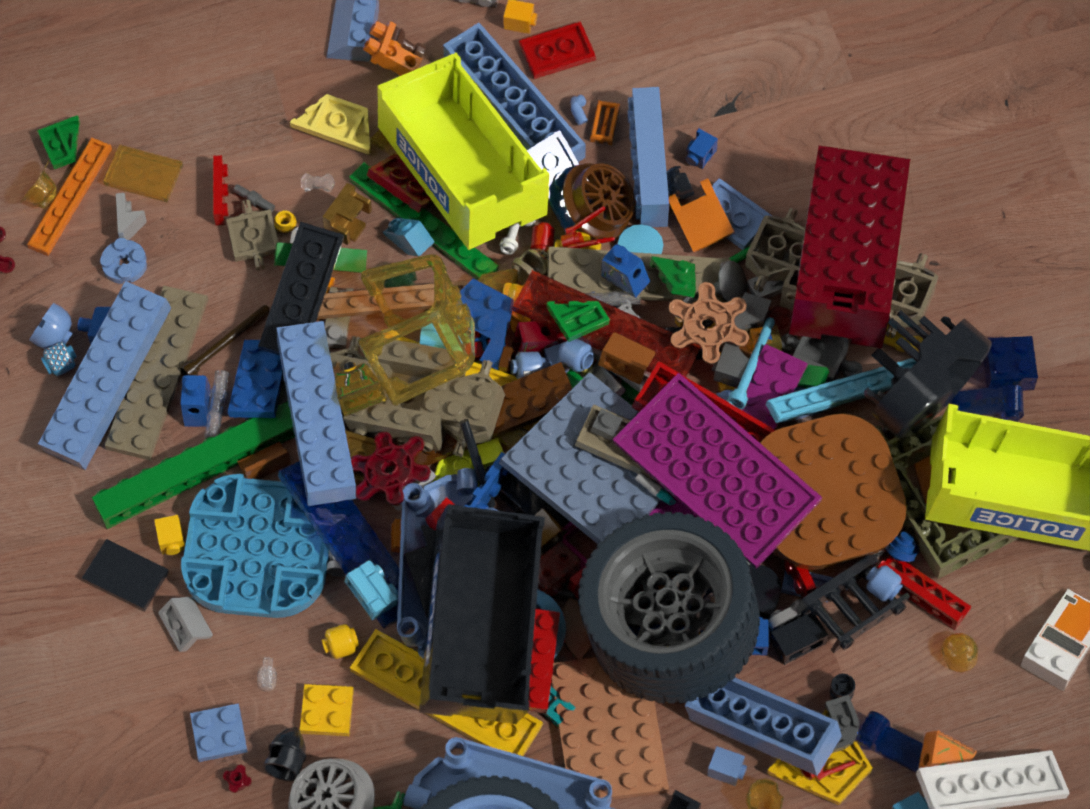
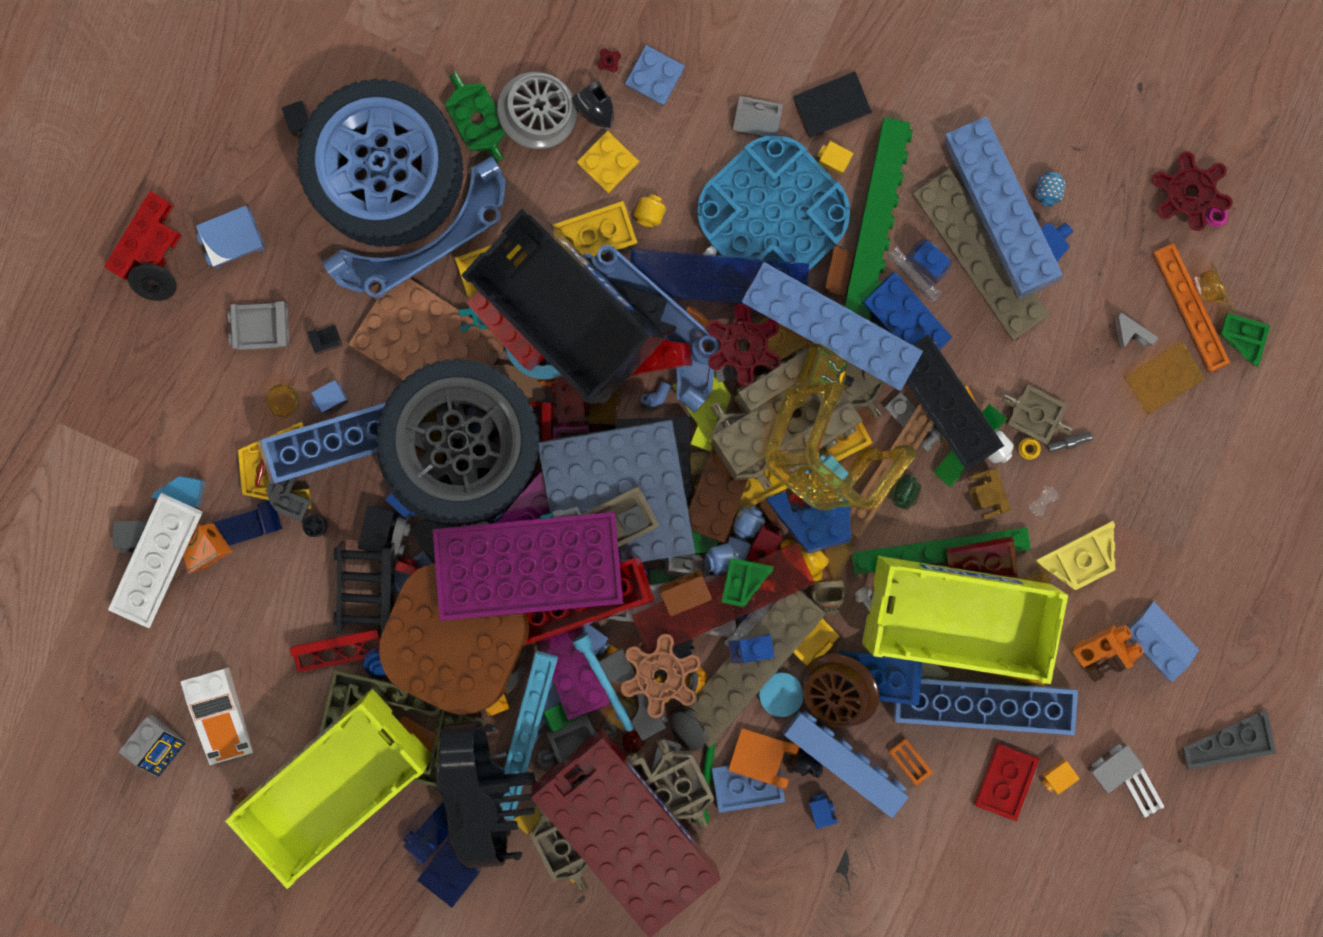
camera: 130 degrees right, 25 degrees up
medium blue cylinder [29,303,73,349] -> none
medium blue plate [100,238,147,284] -> none
dark brown piece [179,305,270,376] -> none
red plate [213,155,229,226] -> none
clear cylinder [257,657,277,692] -> none
medium azure brick [345,560,398,620] -> none
dark azure slope [383,218,435,257] -> none
black bar [459,419,496,508] -> none
blue wing [464,452,510,509] -> none
red brick [530,222,555,253] -> none
red plant [561,206,615,249] -> none
medium blue arm [570,95,588,126] -> none
green wing [650,256,696,297] -> none
medium blue head [866,565,903,601] -> none
clear yellow hair [941,632,978,673] -> none

